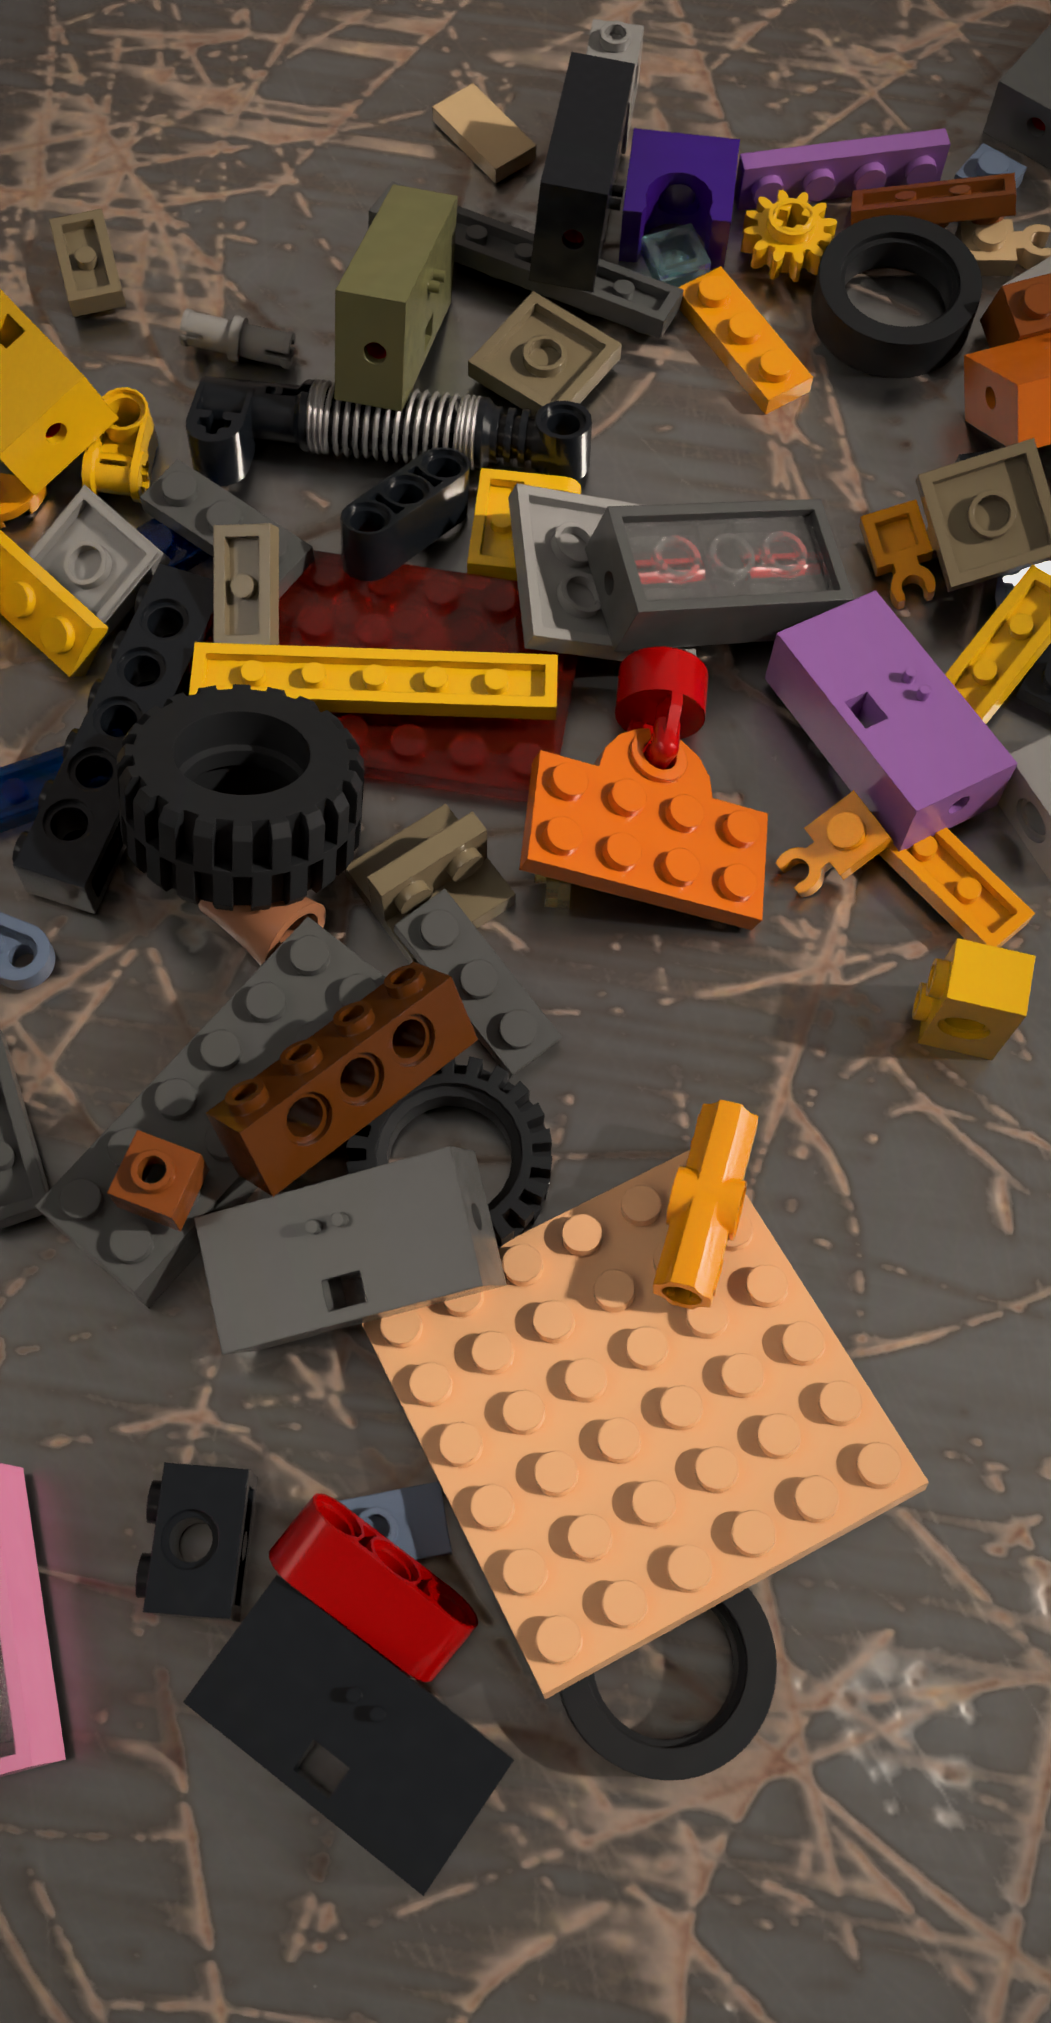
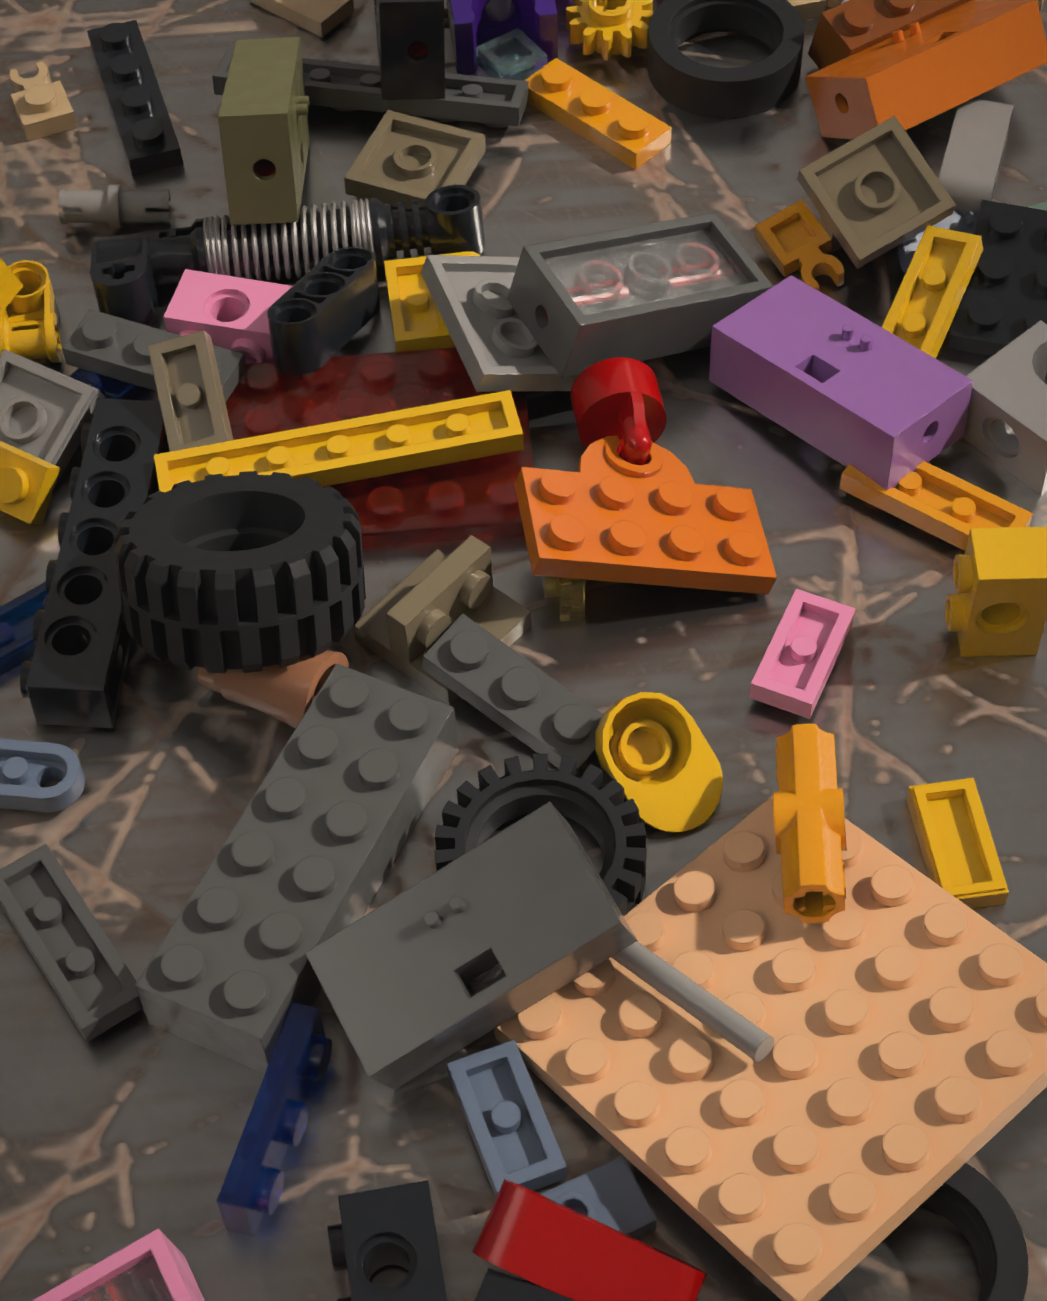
camera: 10 degrees left, 15 degrees down
dark orange plate [107,1130,209,1232] -> none
reddish brown brick [206,962,478,1197] -> none
light orange plate [776,790,894,898] -> none
none -> tan plate [9,61,78,142]
none -> black plate [87,20,183,176]
none -> bright pink brick [163,269,292,374]
none -> clear blue plate [216,1002,332,1237]
none -> sand blue plate [447,1039,567,1198]
none -> yellow cap [595,692,723,832]
none -> light grey bar [611,941,774,1062]
none -> bright pink plate [749,589,856,719]
none -> yellow tile [906,778,1009,909]

